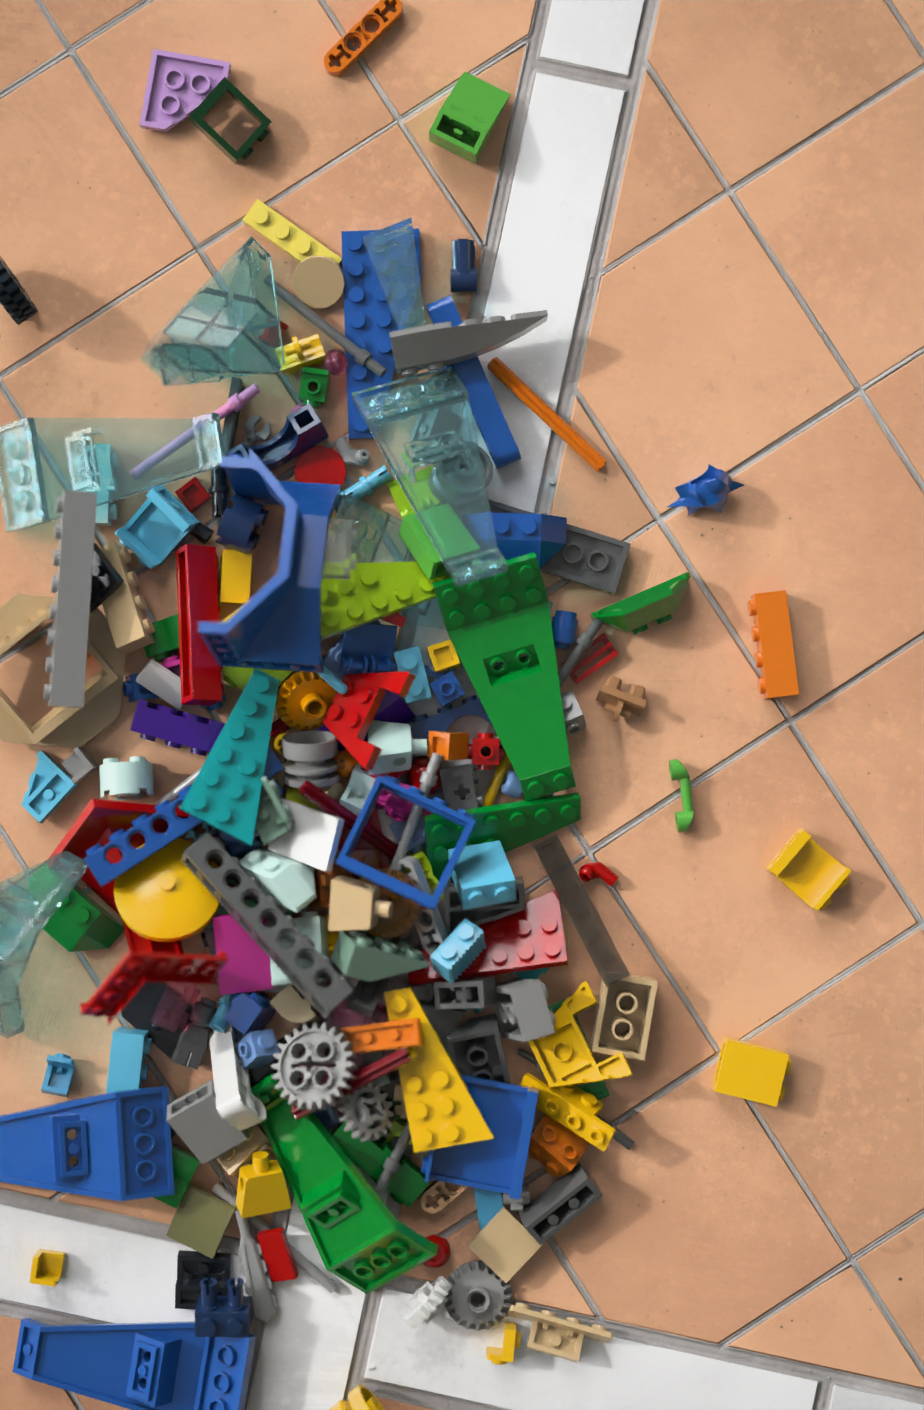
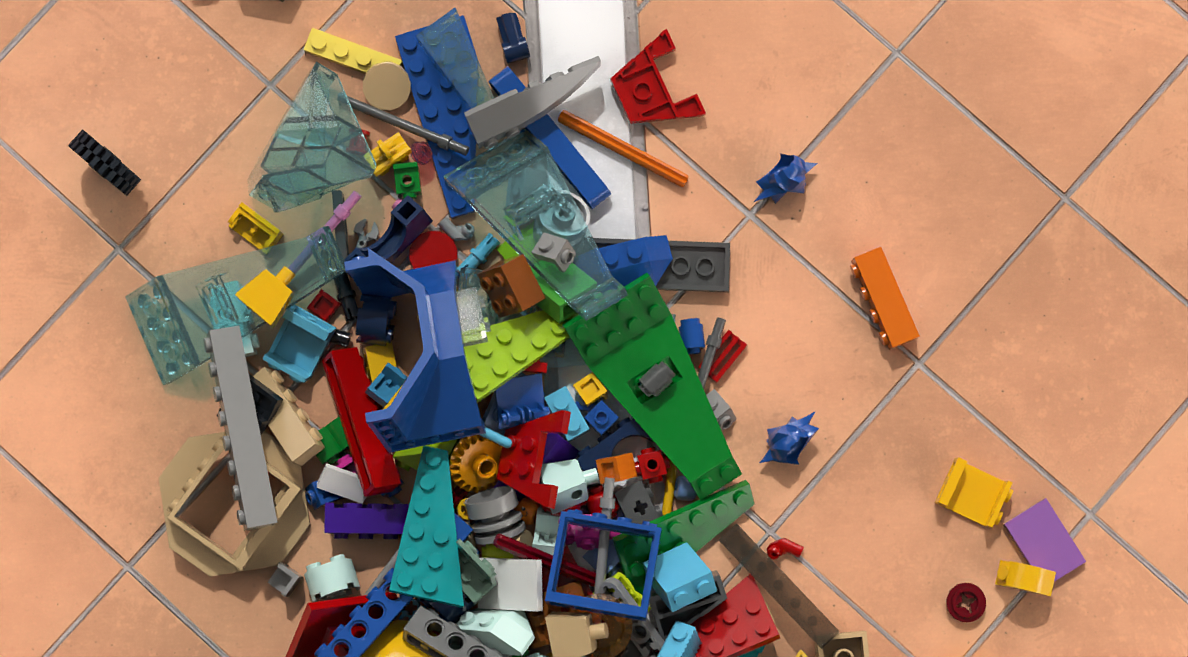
camera: 15 degrees left, 5 degrees down
medium azure wing [21,750,78,823] -> none
green wedge [590,571,690,635] -> none
medium nougat hips [596,675,647,722] -> none
bright green bar [669,759,694,833] -> none
none -> yellow hinge [228,202,284,256]
none -> yellow torso [235,266,296,328]
none -> dark azure bracket [365,363,407,407]
none -> dark orange brick [477,254,545,318]
none -> light grey bracket [531,233,576,272]
none -> red wing [610,29,706,124]
none -> dark grey brick [639,361,676,397]
none -> blue hair [759,411,819,465]
none -> dark red gear [946,583,986,623]
none -> yellow brick [995,560,1056,596]
none -> medium lavender tile [1003,498,1086,582]

